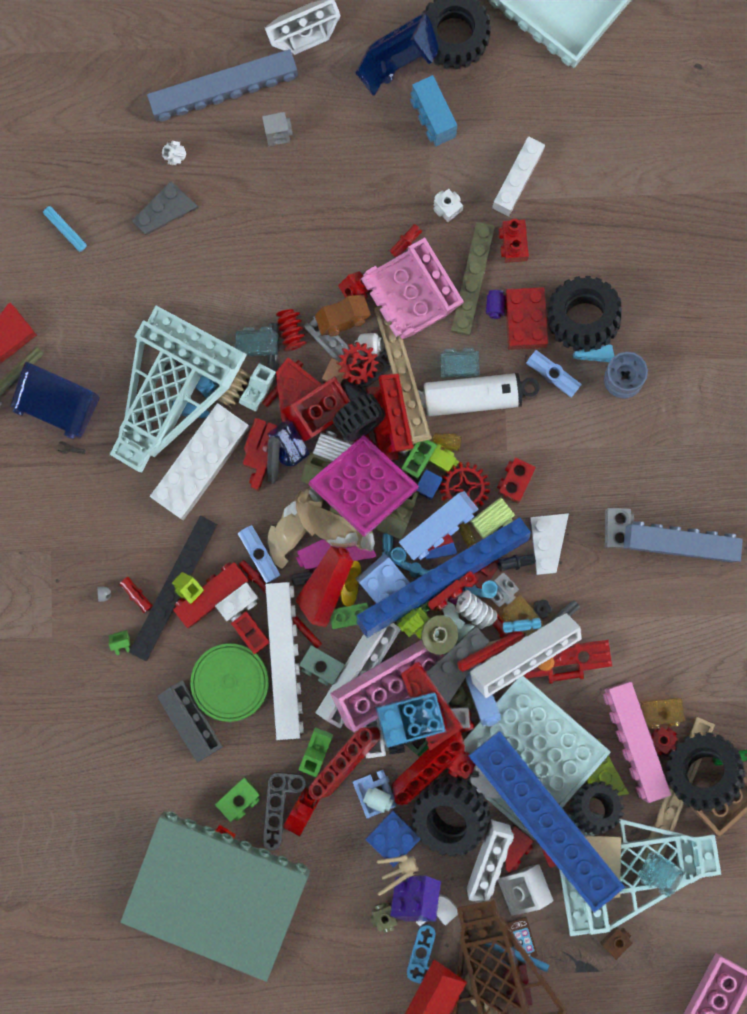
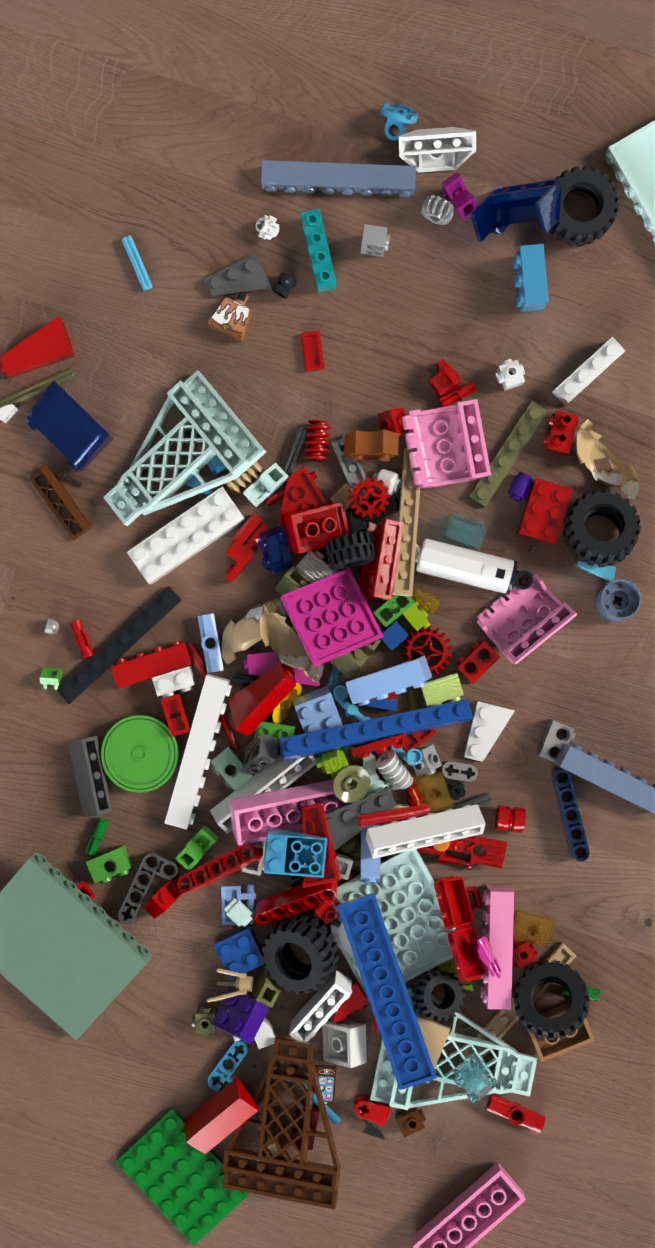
camera: 15 degrees right, 5 degrees up
lime brick [172,572,204,604] -> none
clear light blue brick [235,327,278,356] -> none
dark grey axle [267,436,279,484] -> none
black axle [497,554,536,571] -> none
medium azure axle [503,618,541,633] -> none
light blue piece [526,350,582,398] -> none
none -> reddish brown fence [29,463,92,541]
none -> green axle [85,817,110,856]
none -> torso [208,292,251,342]
none -> dark grey brick [242,734,278,774]
none -> olive slope [249,966,282,1007]
none -> black wheel [271,272,297,299]
none -> teal brick [301,208,337,293]
none -> red tile [301,331,325,372]
none -> red piece [354,1095,392,1126]
none -> dark azure tile [380,102,419,140]
none -> light grey gear [421,195,455,225]
none -> red brick [429,359,461,398]
none -> red piece [434,875,487,982]
none -> magenta brick [441,172,479,221]
none -> light grey beam [441,761,478,782]
none -> bright pink slope [476,574,577,664]
none -> dark pink piece [477,935,502,978]
none -> red piece [486,1094,546,1133]
none -> red wheel [495,805,526,833]
none -> dark blue beam [551,768,590,862]
none -> tan animal [576,417,640,500]

